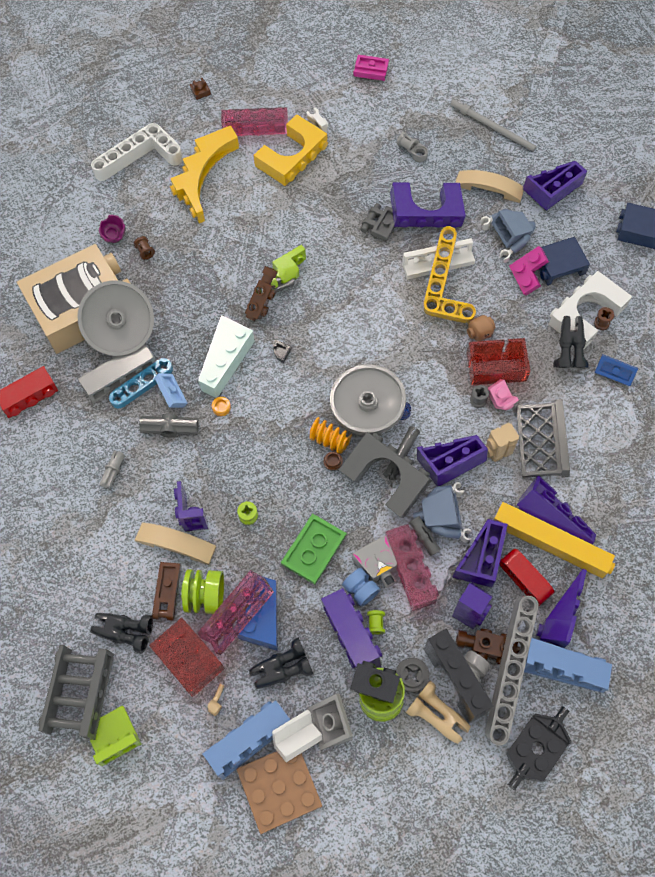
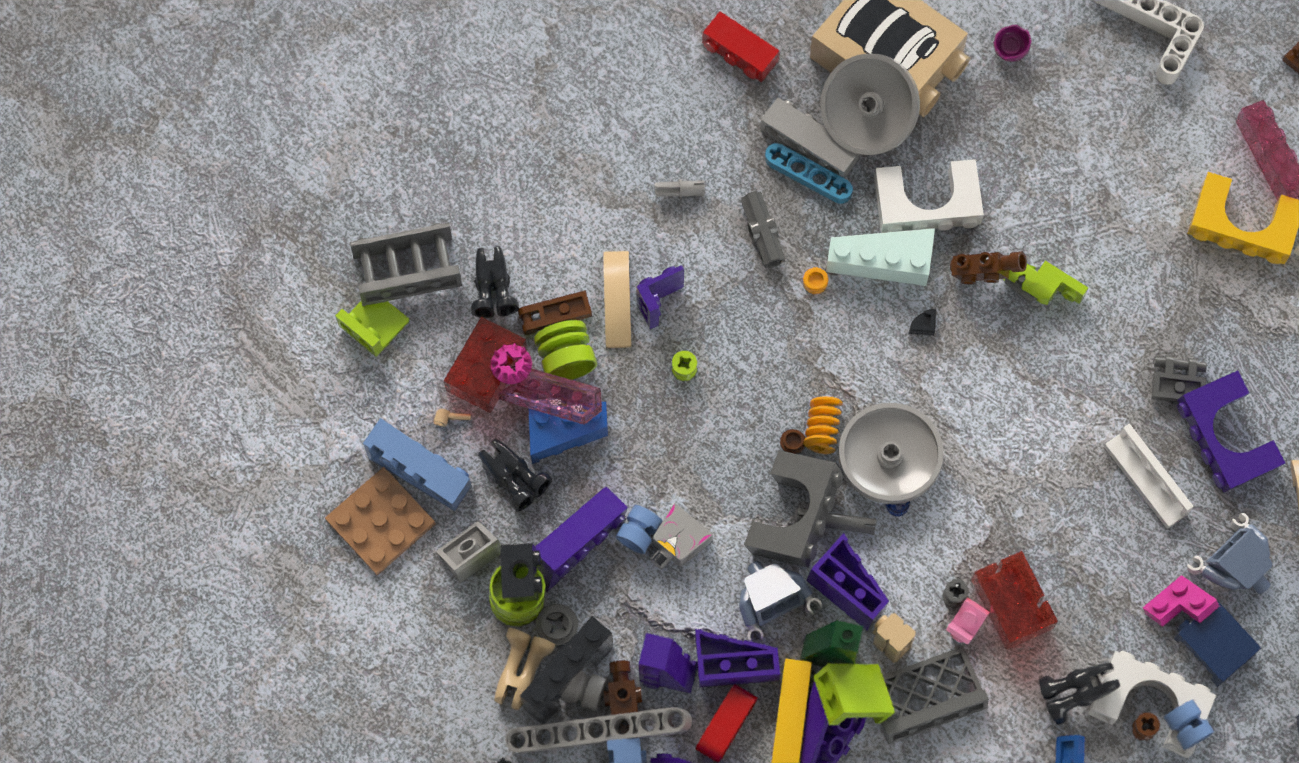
camera: 70 degrees right, 5 degrees up
reddish brown bush [134,236,155,260] -> none
light blue plate [155,373,187,408] -> none
yellow arch [170,126,239,223] -> none
white panel [272,710,322,762] -> none
bright green plate [281,513,347,585] -> none
lime bush [367,610,385,635] -> none
clear pink brick [385,524,439,612] -> none
dark grey pin [409,516,441,556] -> none
yellow beam [424,226,476,323] -> none
medium nougat head [467,315,495,342] -> none
none -> dark pink gear [491,343,532,384]
none -> dark green slope [800,620,864,667]
none -> lime panel [813,664,895,725]
none -> white arch [874,159,984,233]
none -> medium blue wheel [1163,699,1214,750]

